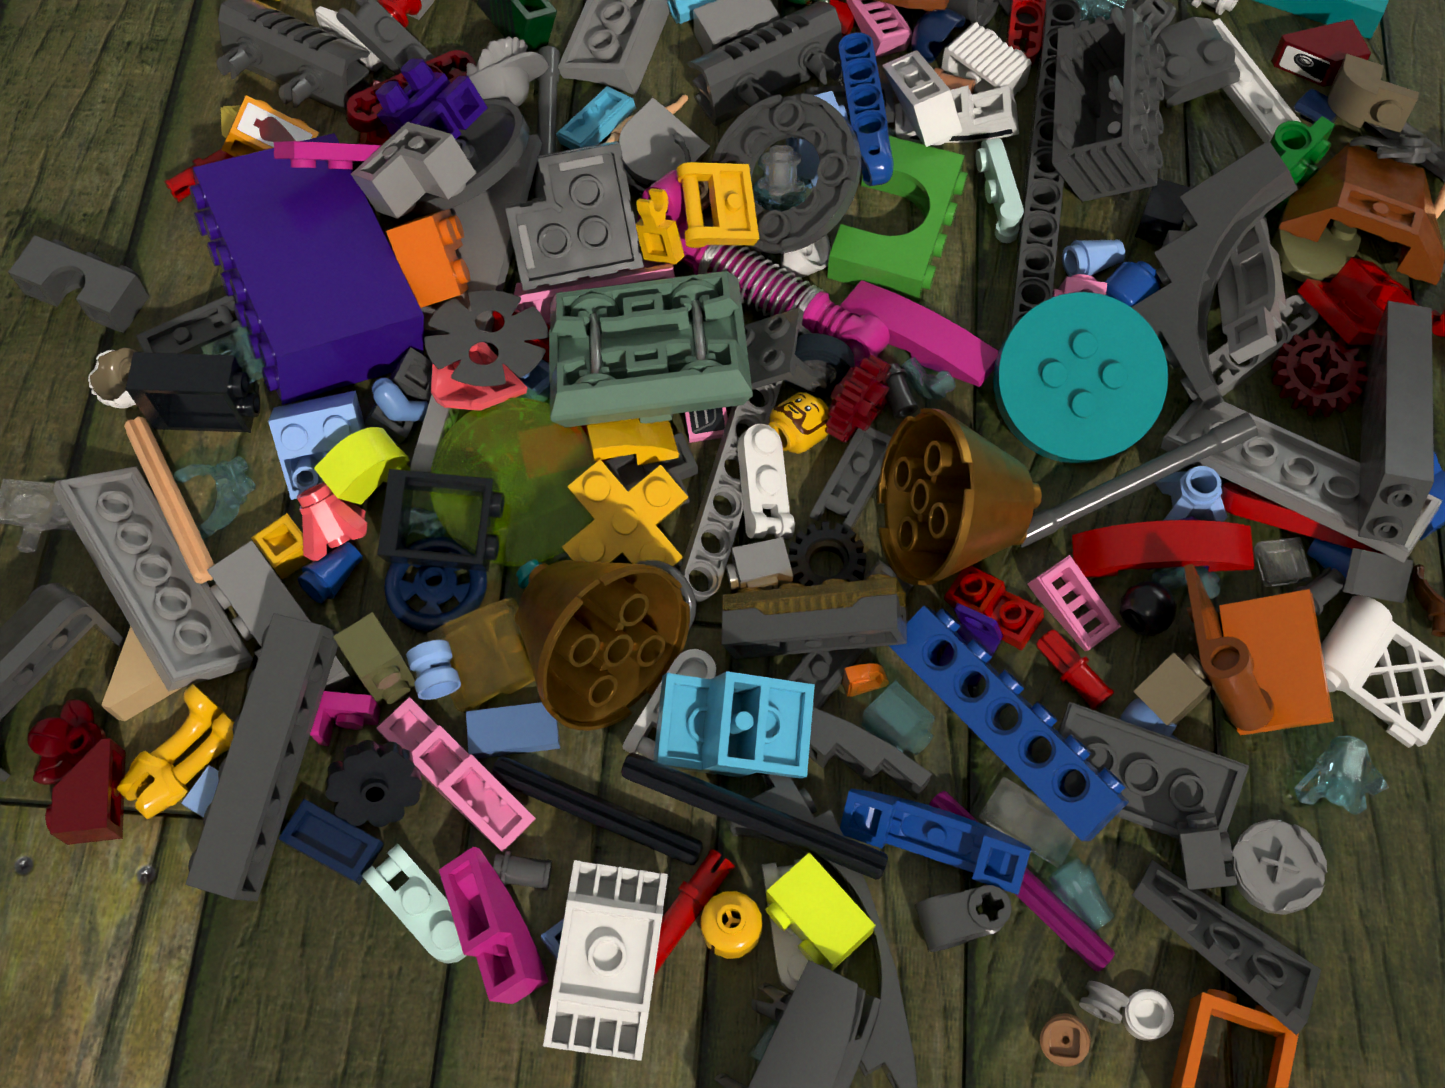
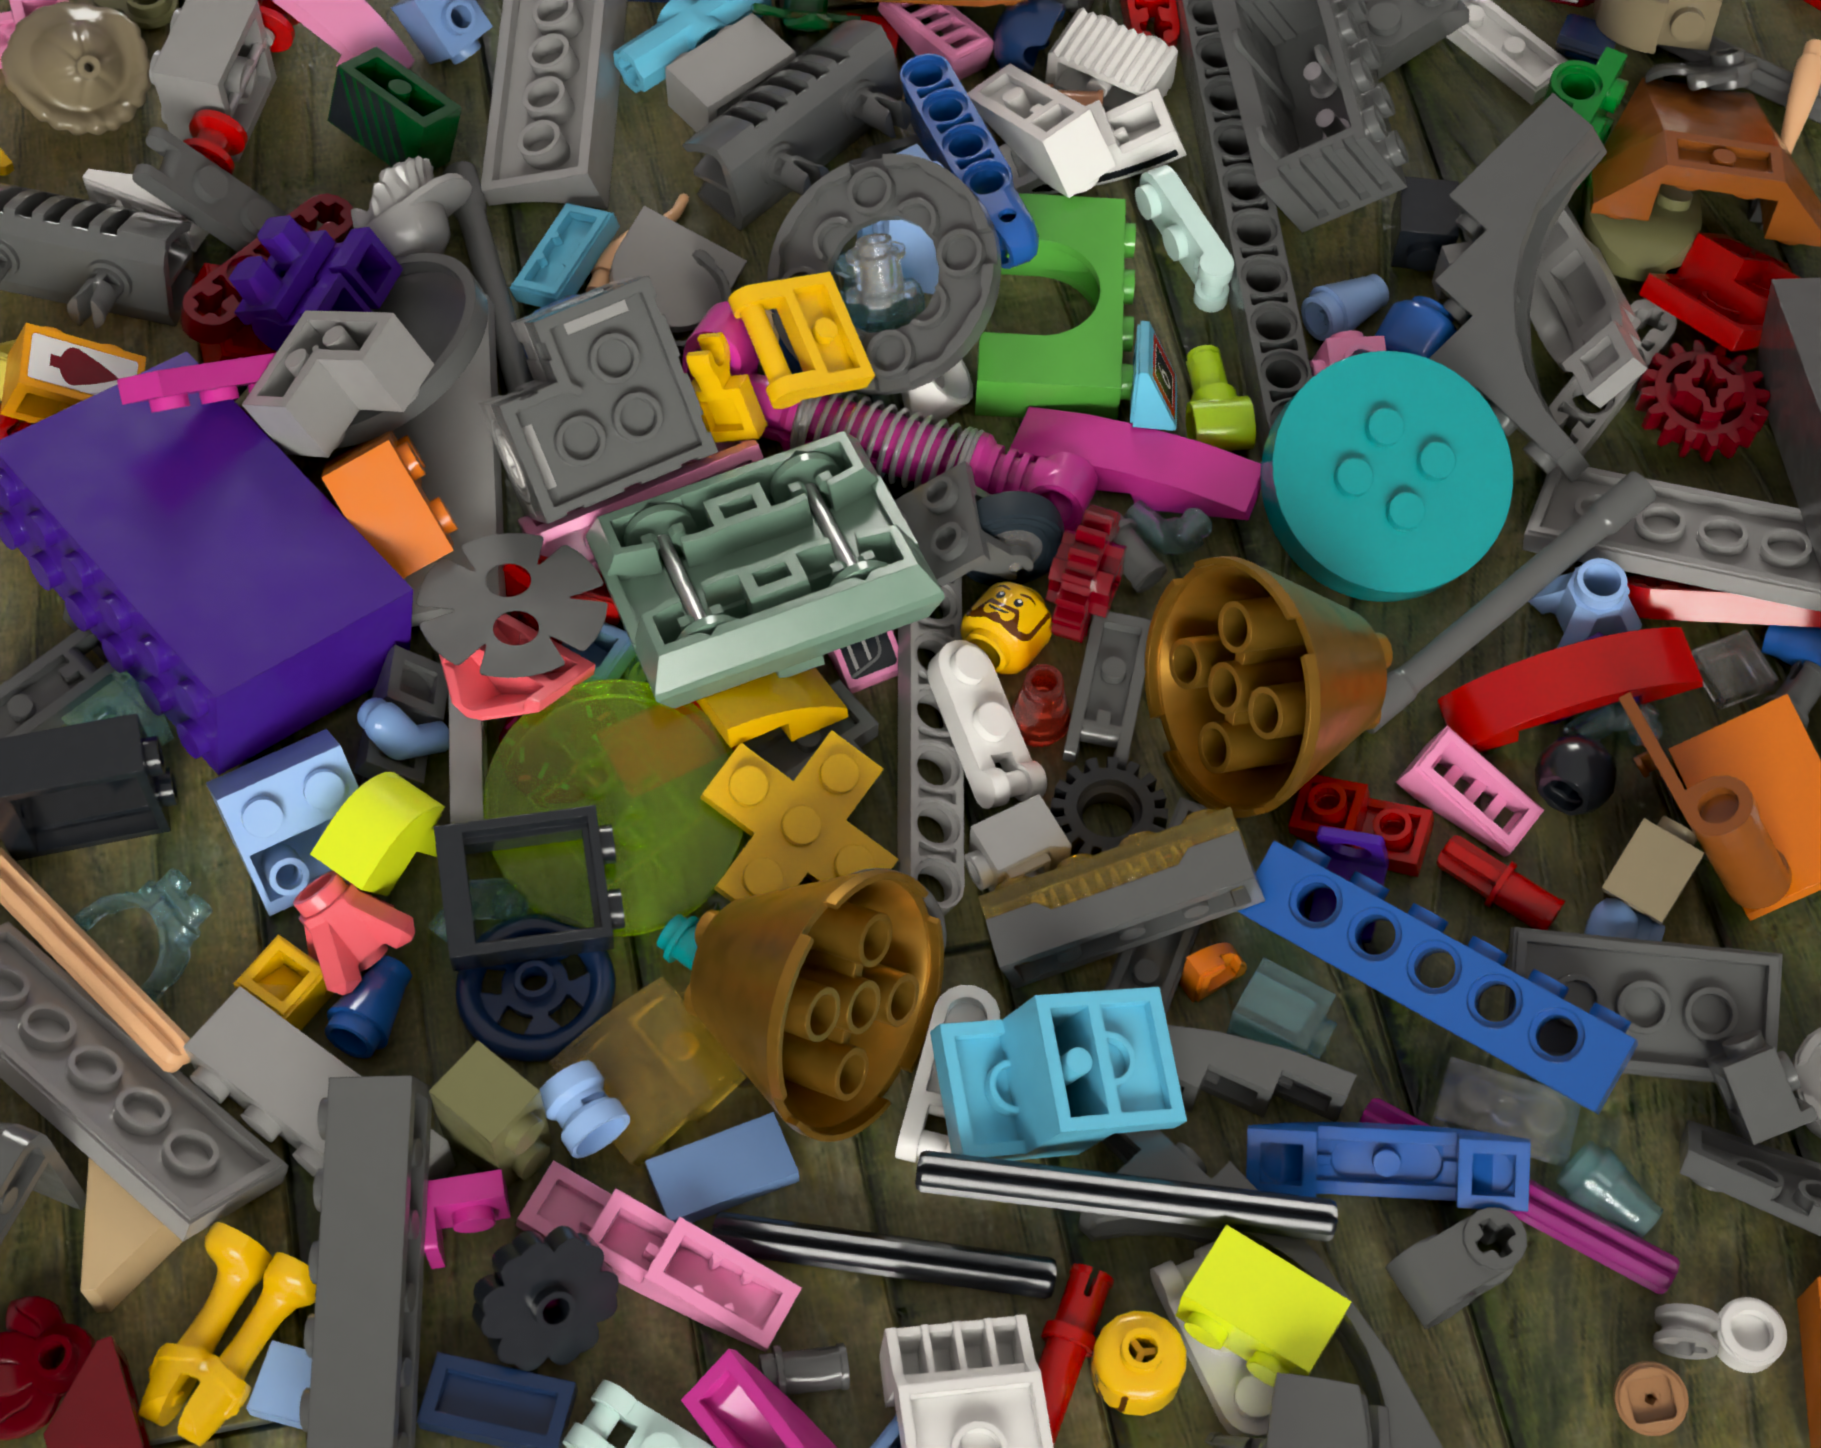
camera: 20 degrees left, 5 degrees down
none -> clear red cone [1010,664,1071,747]
none -> medium azure slope [1130,321,1177,431]
none -> lime pin [1185,345,1256,452]

